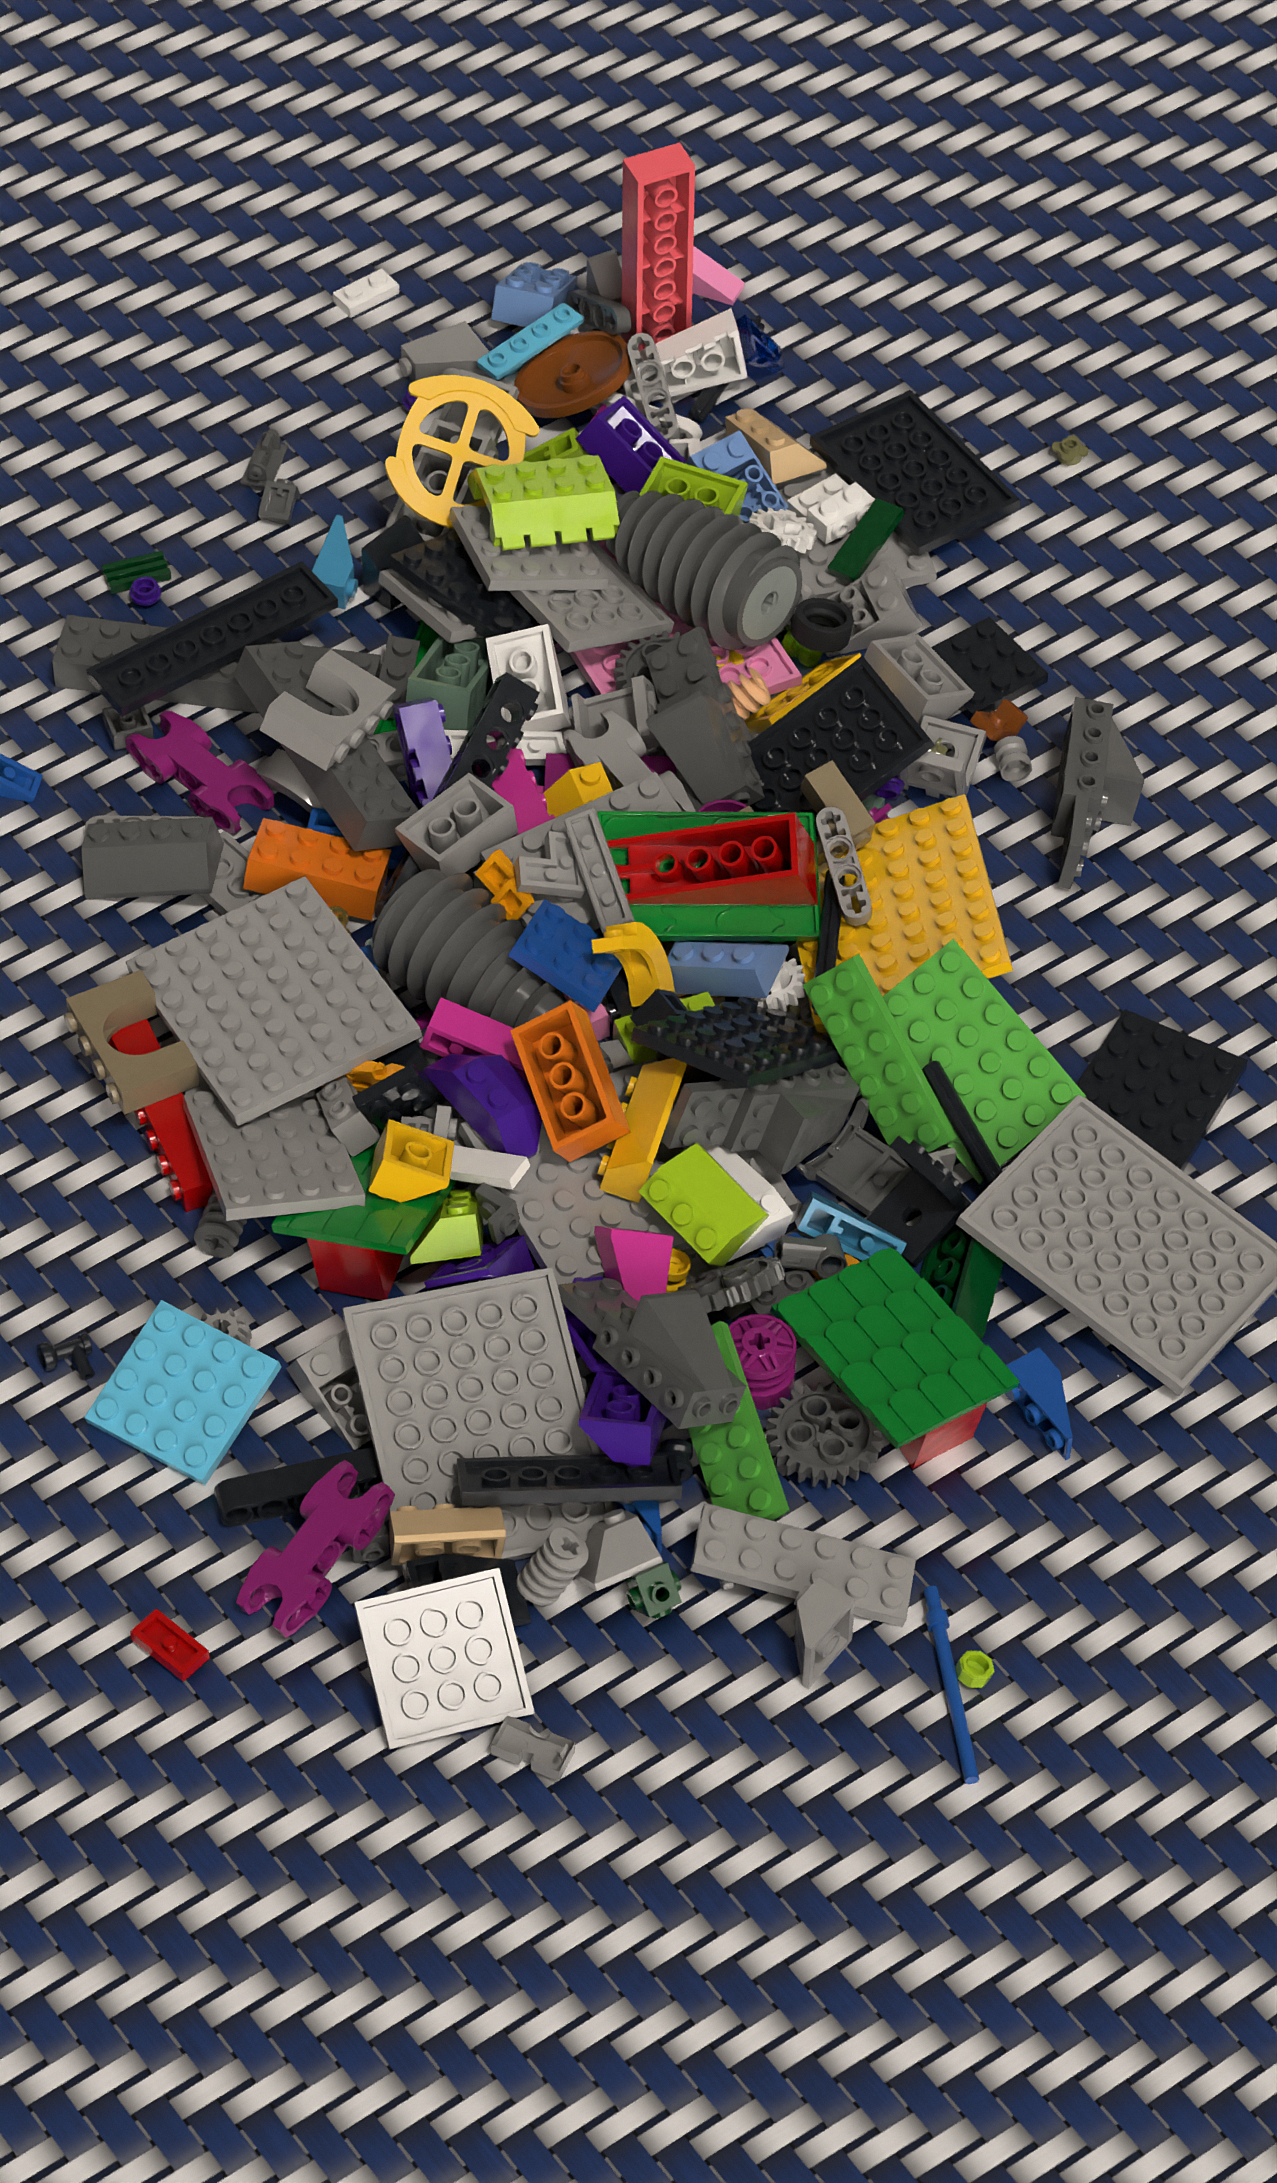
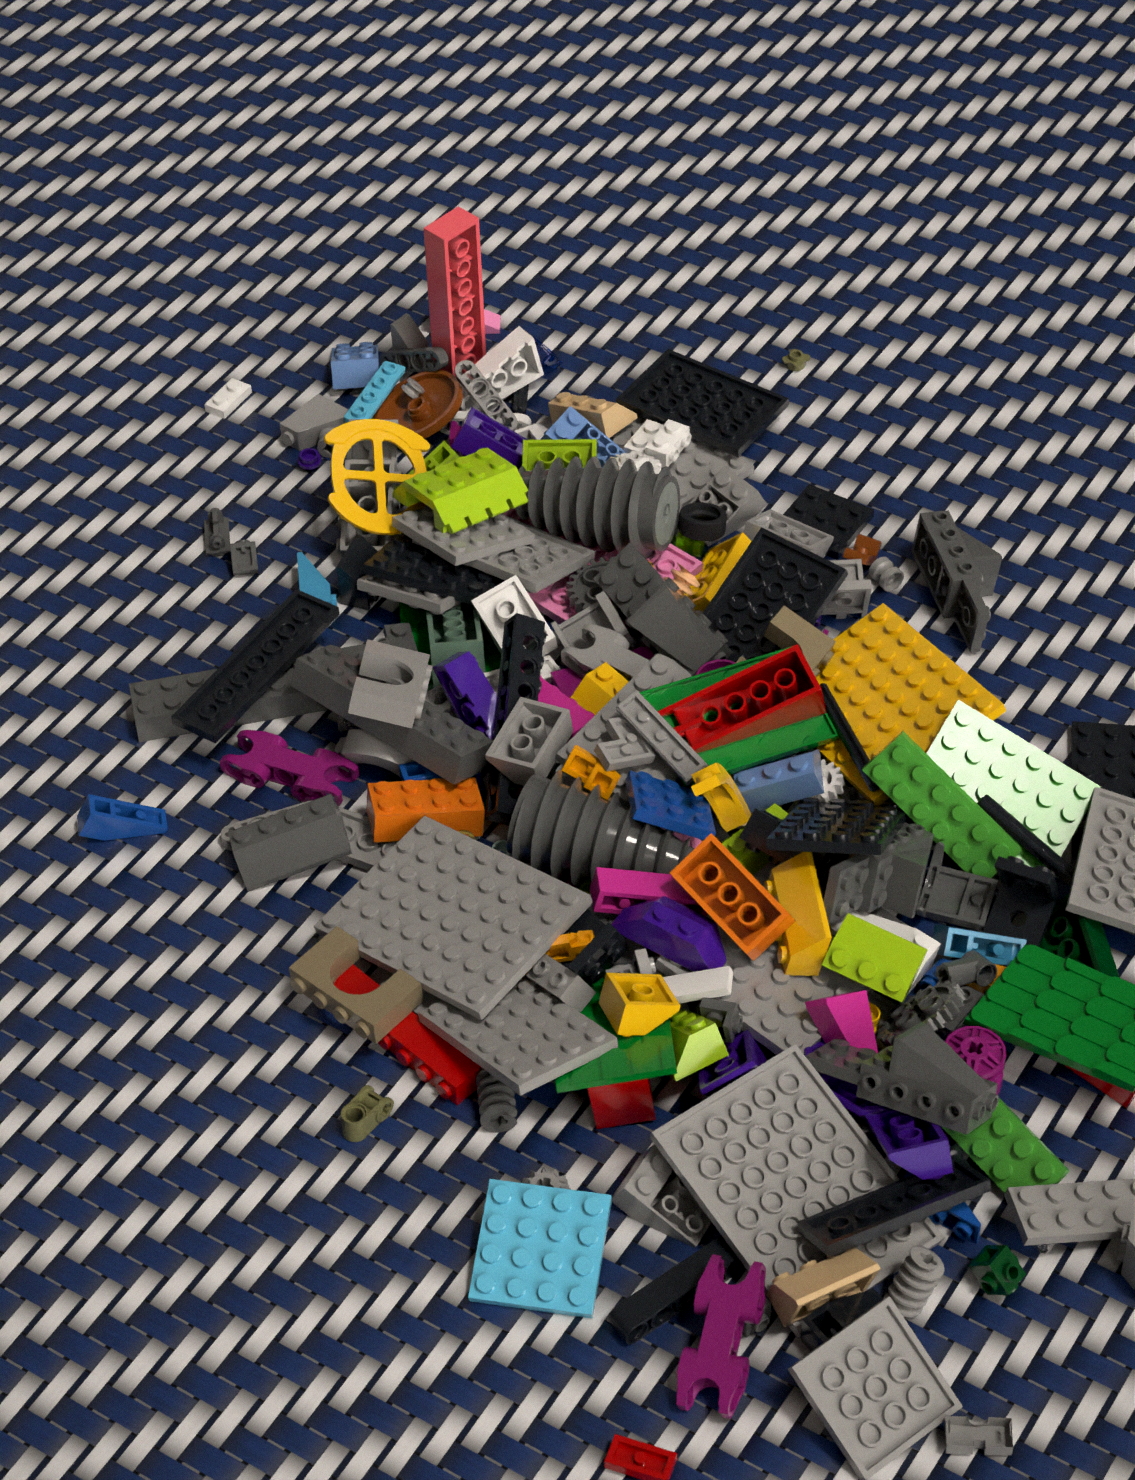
camera: 20 degrees left, 5 degrees down
black piece [37,1333,95,1380] -> none
dark green tile [102,551,172,594] -> none
dark grey piece [102,706,154,750] -> none
dark purple plate [129,577,161,606] -> none
light grey slope [575,1509,663,1591] -> none
dark grey gear [766,1383,882,1488] -> none
light grey beam [816,807,872,926] -> none
dark green tile [827,498,904,583] -> none
none -> olive piece [341,1085,394,1142]
none -> light grey bush [401,377,425,399]

